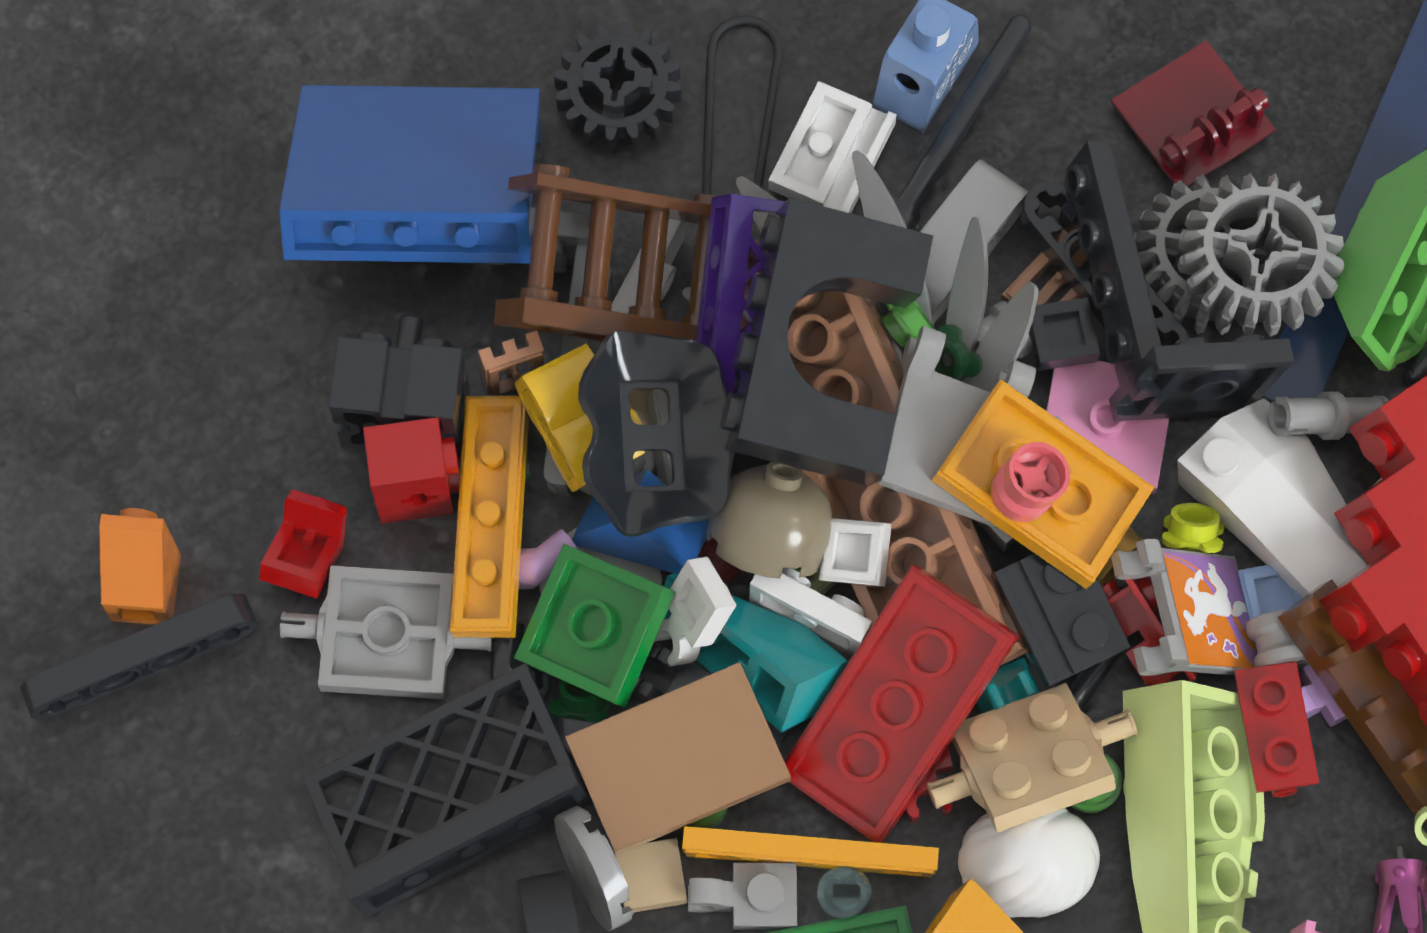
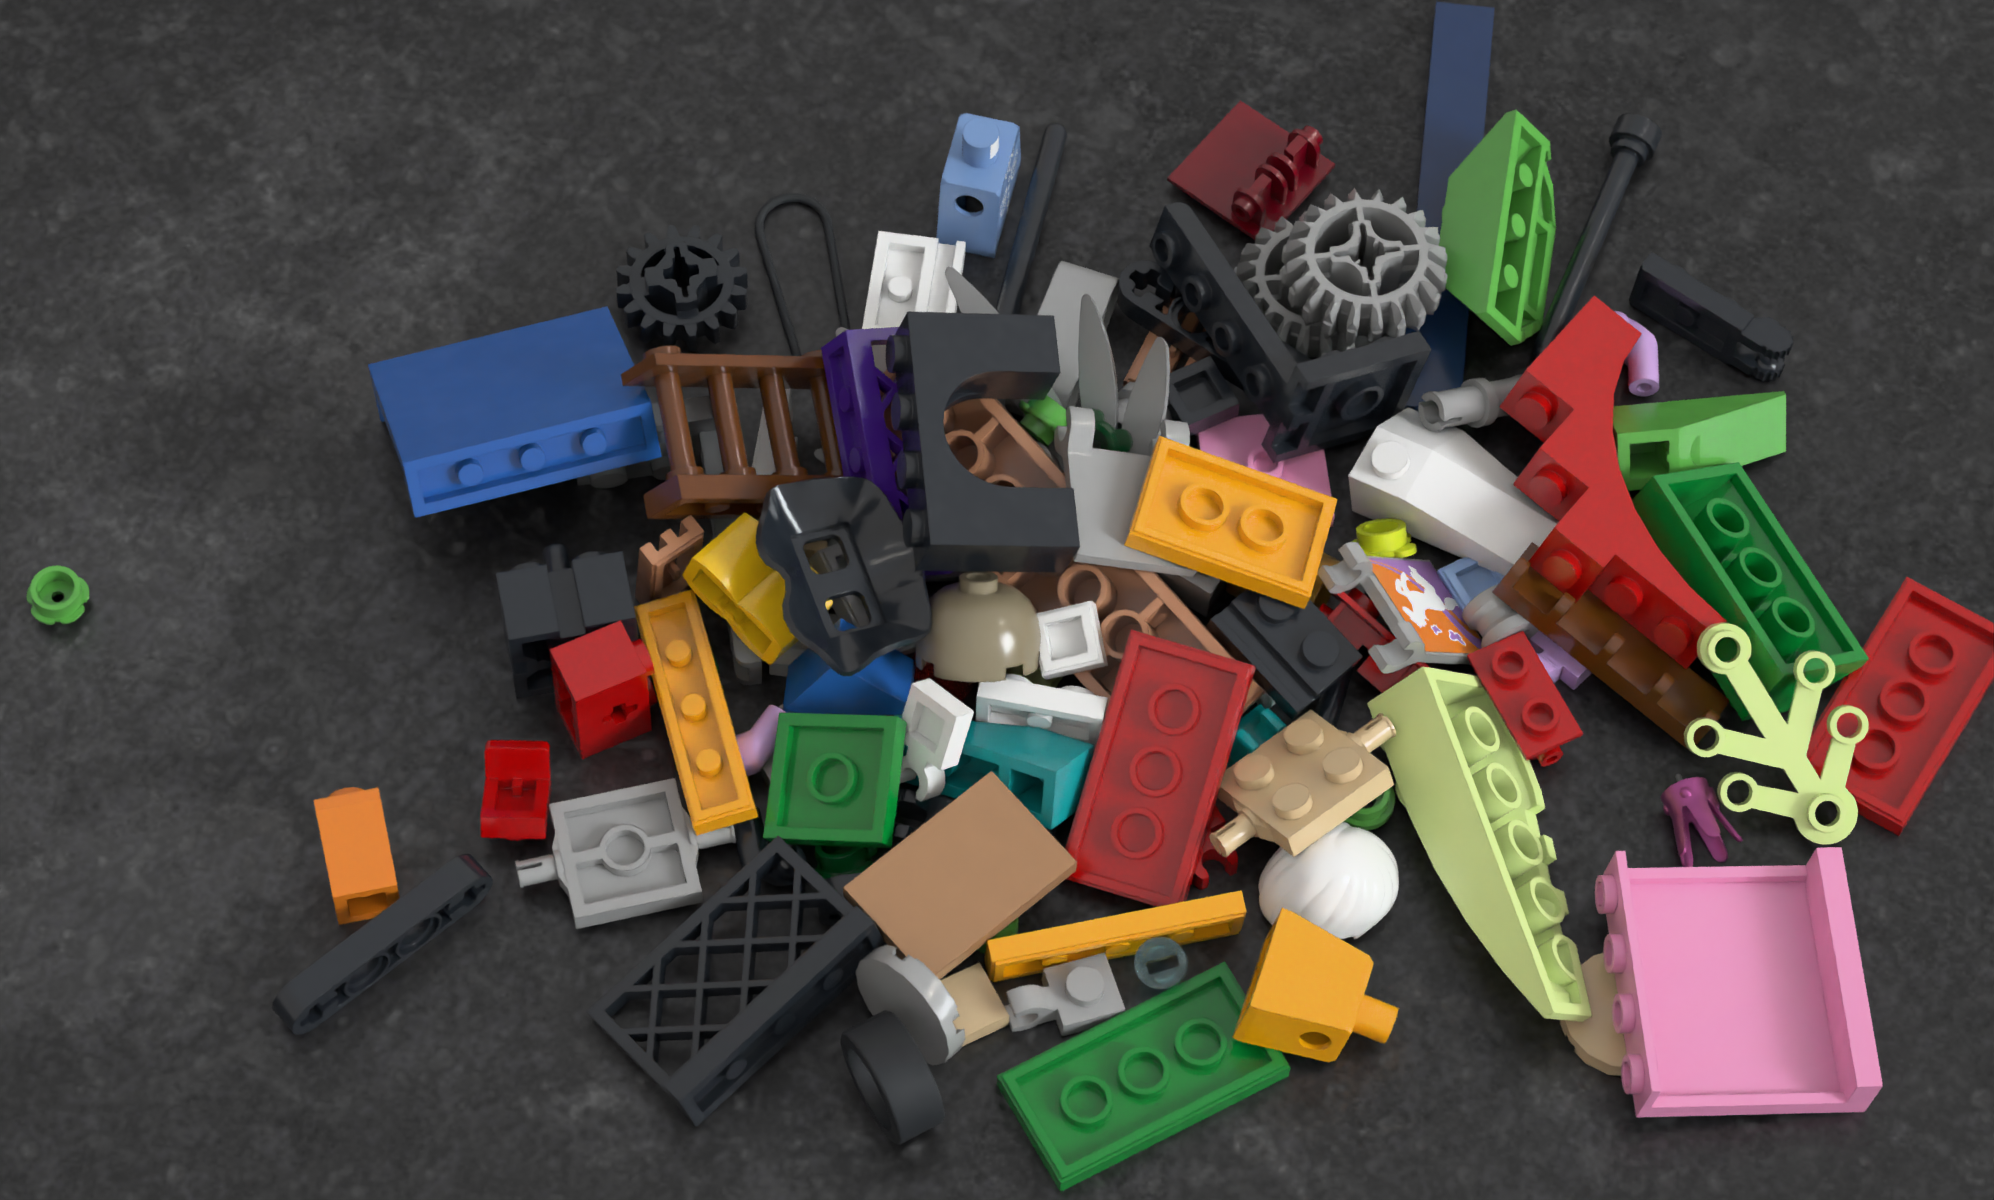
camera: 20 degrees left, 10 degrees down
coral wheel [991,442,1070,522] -> none

